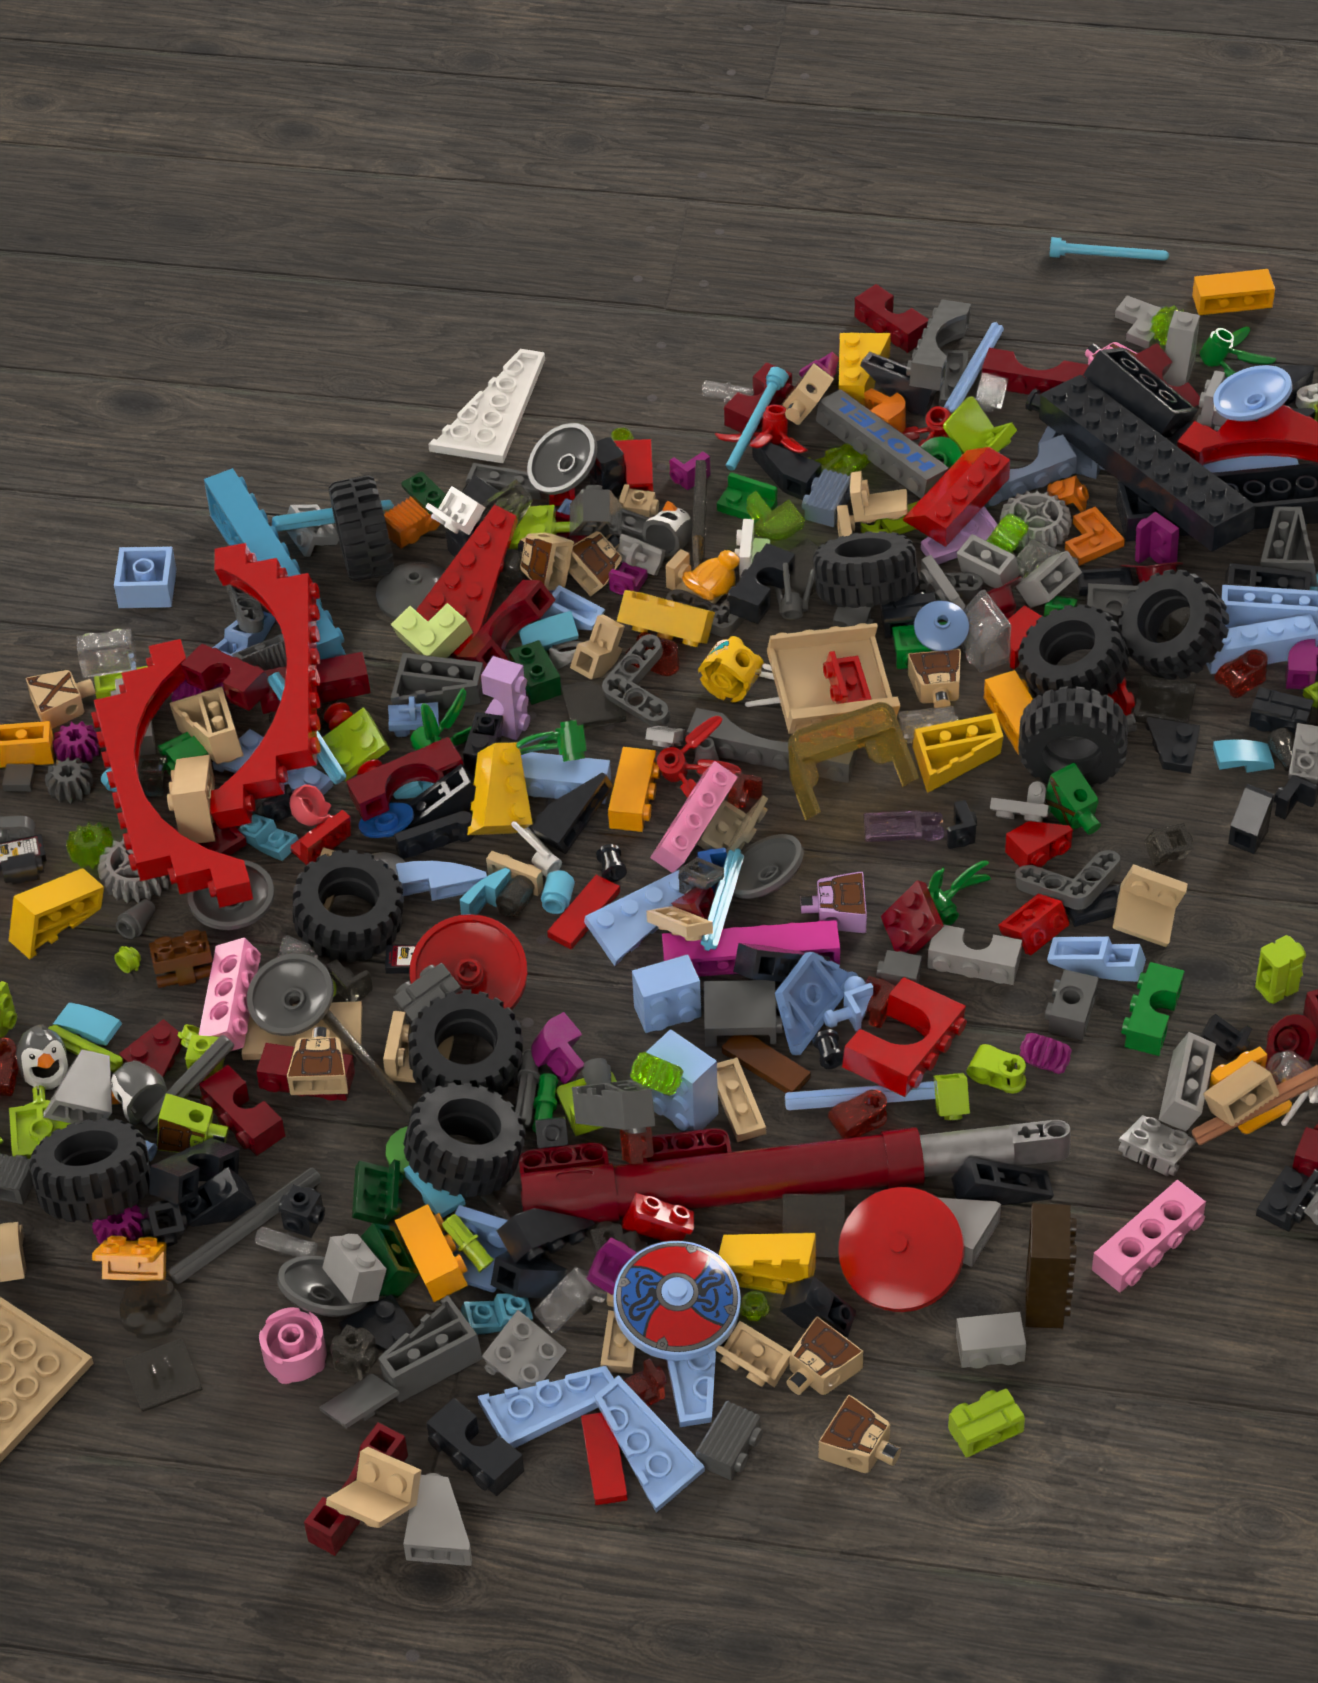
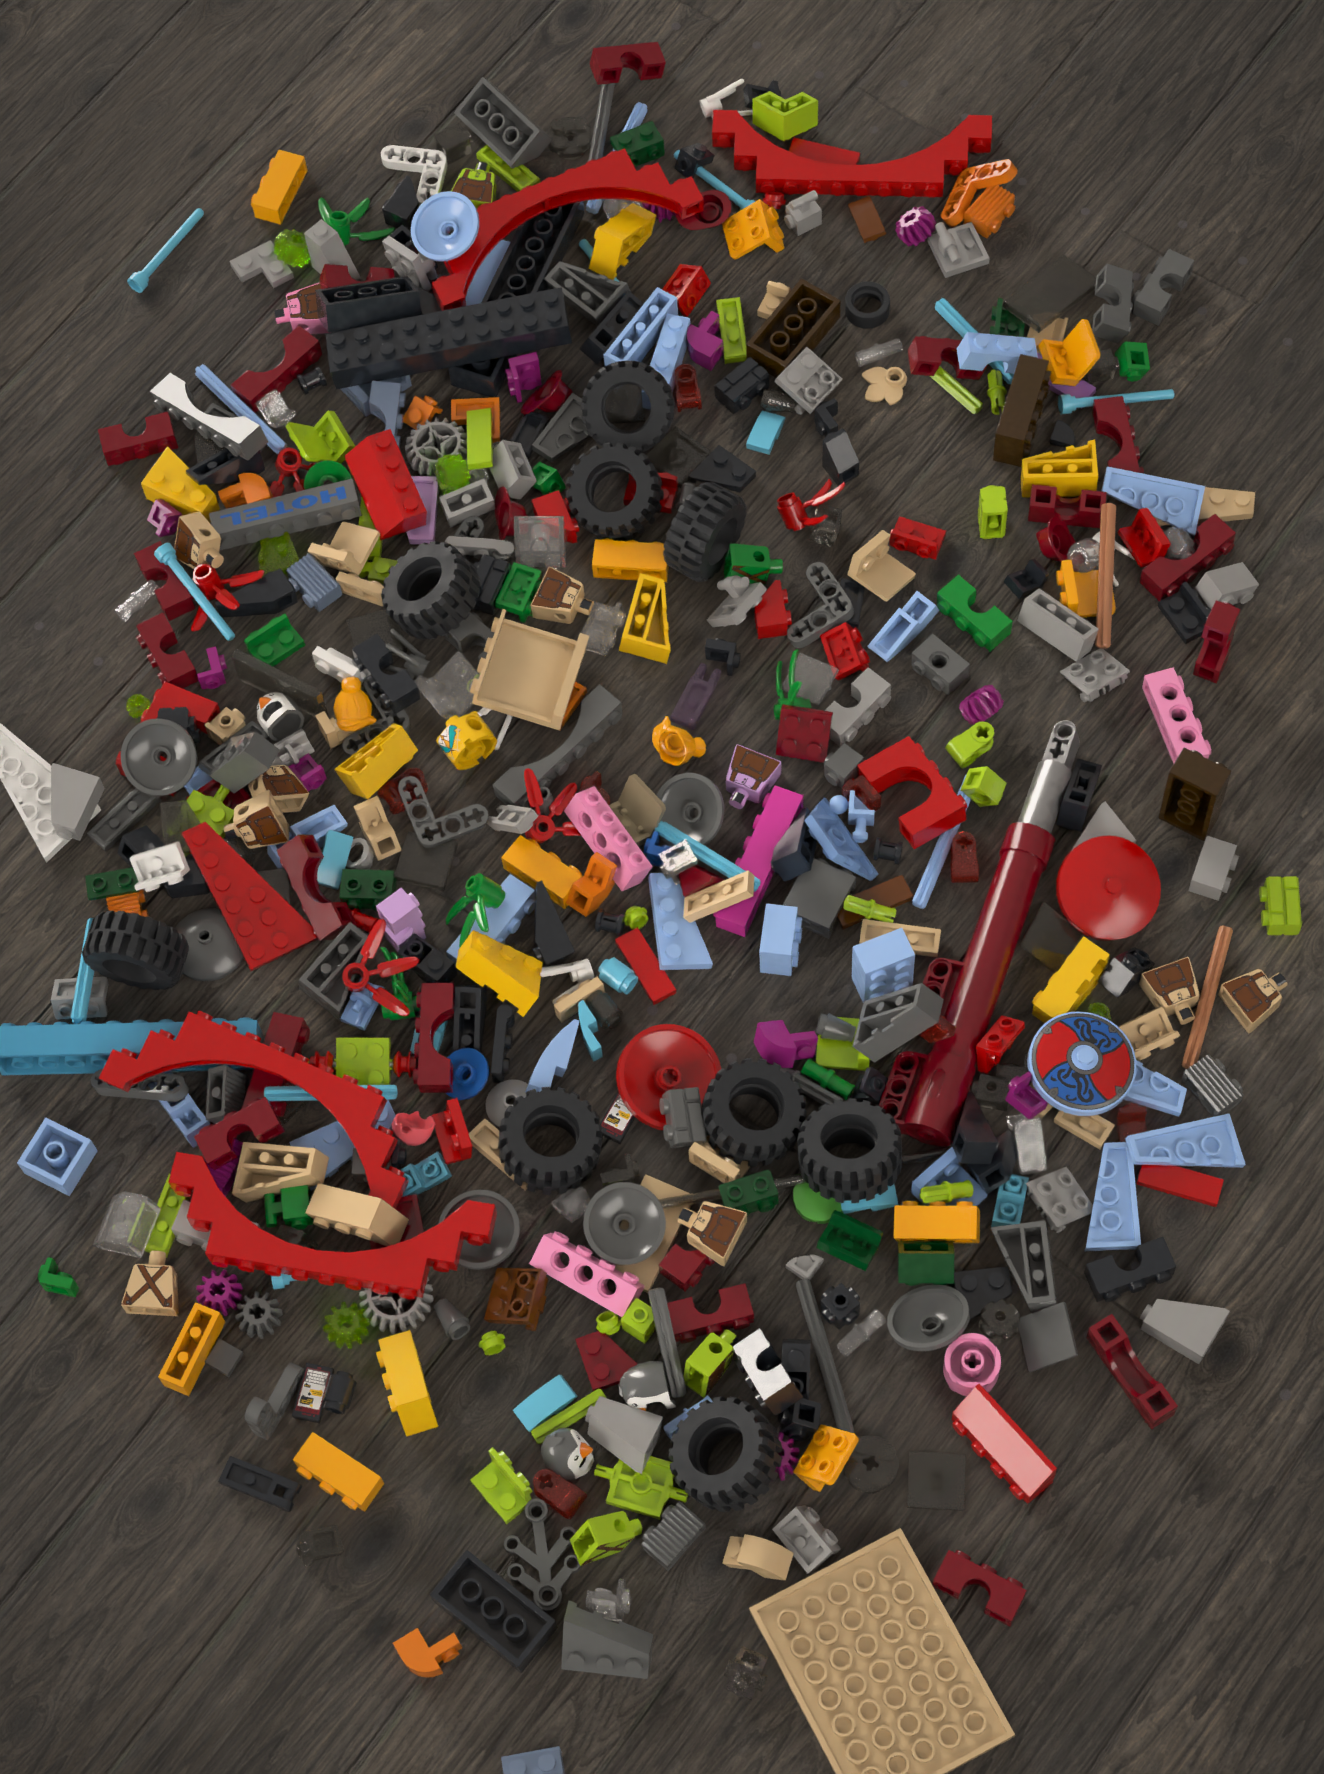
camera: 60 degrees left, 15 degrees up
light grey brick [322,1234,386,1304] -> none
tan bracket [326,1447,421,1528] -> none
yellowish green brick [391,603,473,658] -> none
clear neon green gear [630,1052,684,1096] -> none
clear neon green brick [746,491,805,541] -> none
clear yellow windscreen [788,702,919,821] -> none
red bracket [823,651,872,704] -> none
medium blue dish [914,601,969,651] -> none
tan brick [1203,1060,1279,1126] -> none
none -> green bracket [38,1257,79,1298]
none -> light grey slope [51,763,105,841]
none -> dark red arch [136,612,199,689]
none -> red plant [342,919,419,1016]
none -> clear bracket [414,652,480,719]
none -> lime tile [467,408,493,470]
none -> orange brick [566,852,618,917]
none -> lime plate [624,906,649,930]
none -> light orange hair [652,716,706,766]
none -> dark green bracket [718,1170,779,1217]
none -> light grey bracket [772,1505,841,1574]
none -> red plant [777,479,845,531]
none -> clear piece [782,653,839,705]
none -> light grey tile [786,1254,824,1280]
none -> lime axle [843,895,896,923]
none -> red bracket [889,516,946,560]
none -> dark red arch [933,1550,1027,1627]
none -> slope [951,1384,1057,1504]
none -> nougat axle [1182,925,1233,1069]
none -> dark red arch [1193,600,1240,684]

